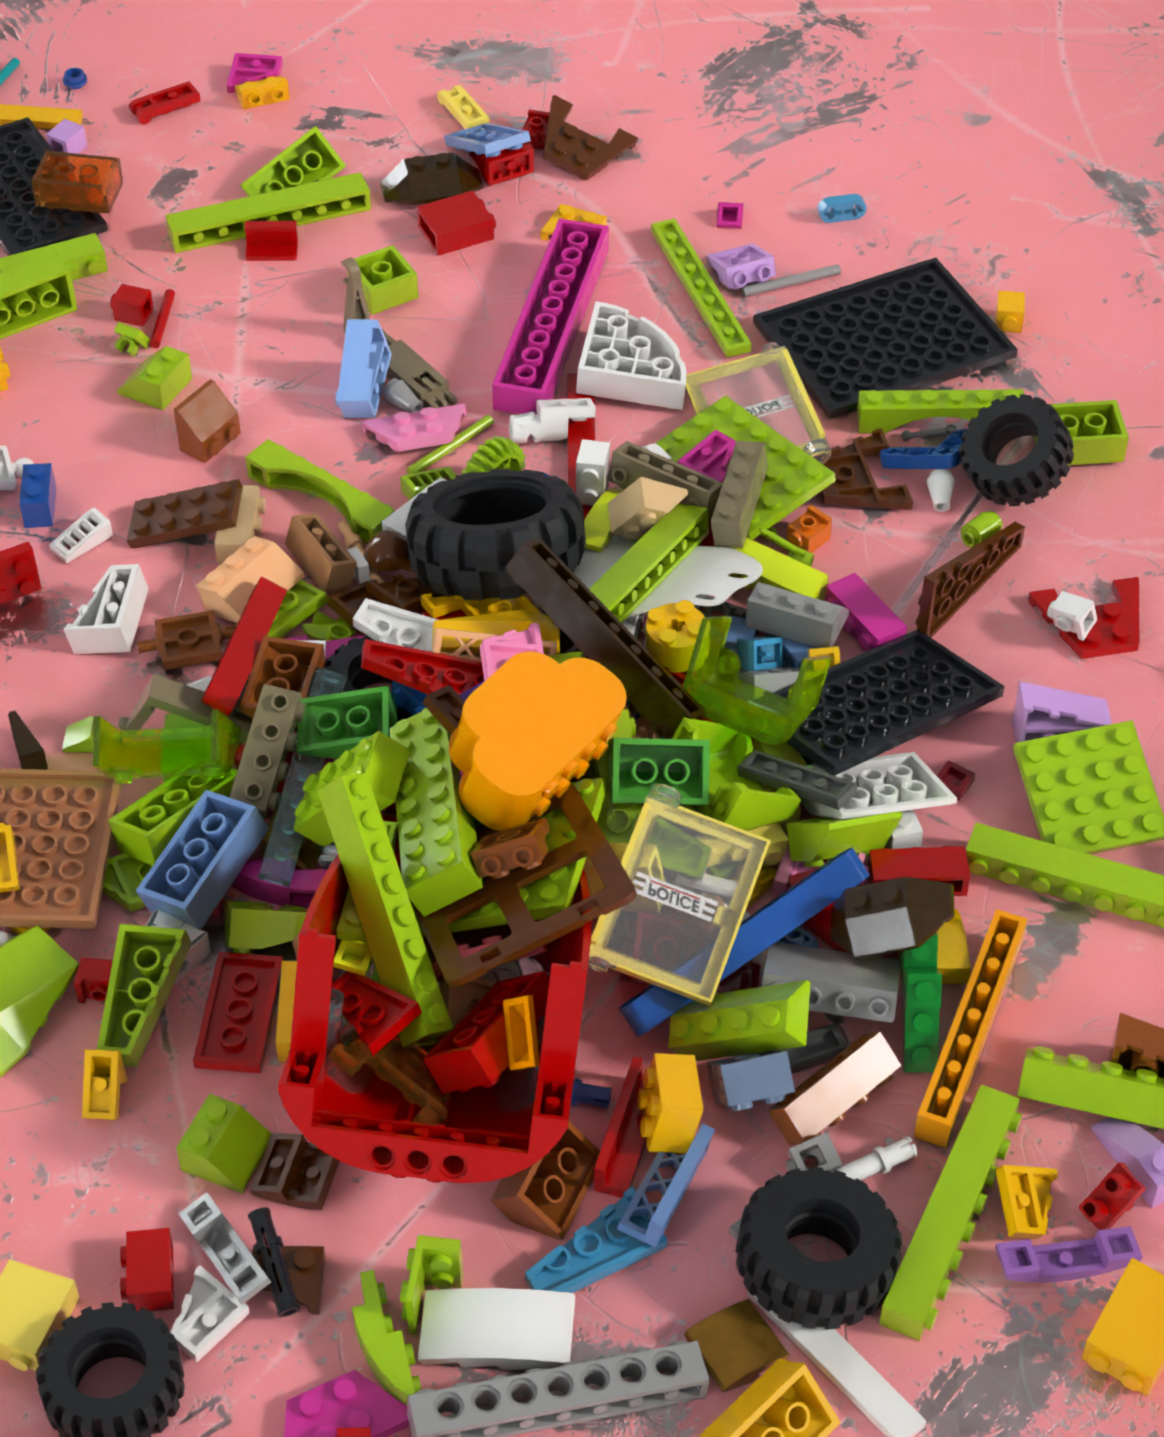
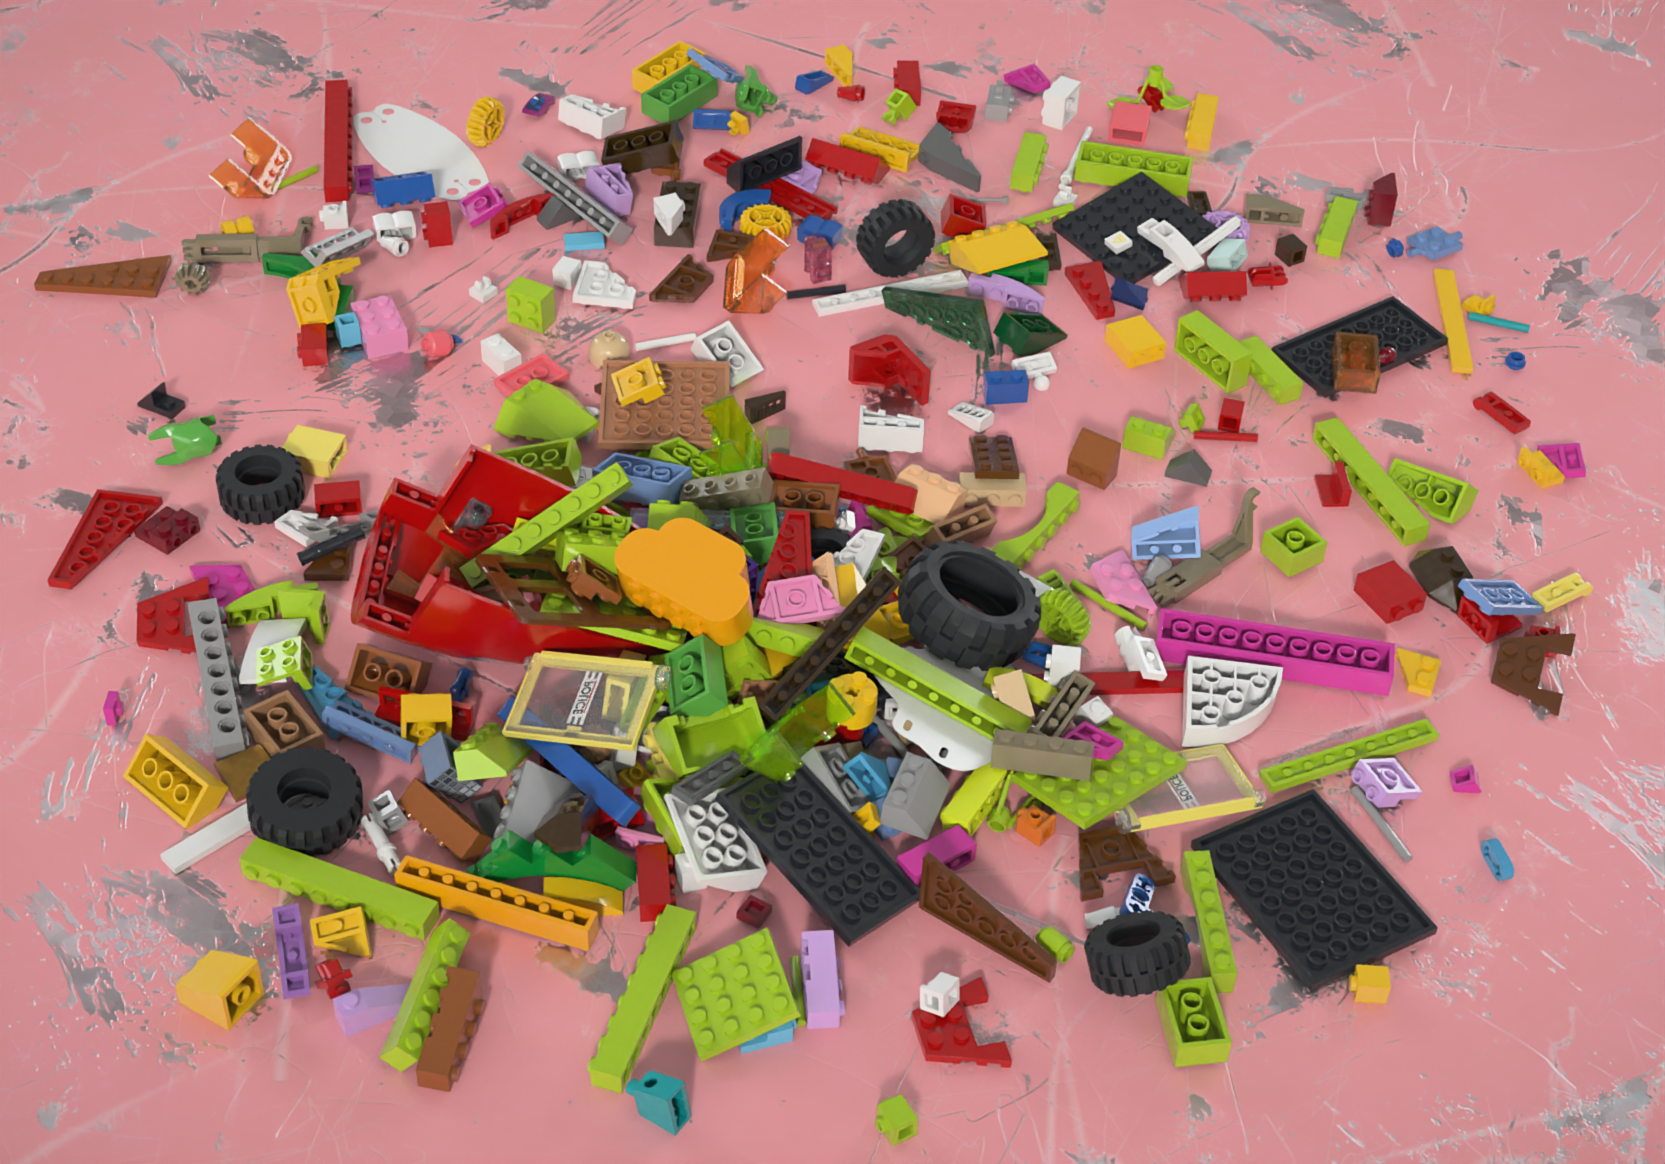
camera: 85 degrees right, 5 degrees down
lavender brick [46,119,88,161] -> none
dark grey hinge [901,425,957,441] -> none
none -> medium nougat brick [243,690,326,758]
none -> lime bracket [255,635,313,691]
none -> dark grey slope [1165,449,1212,487]

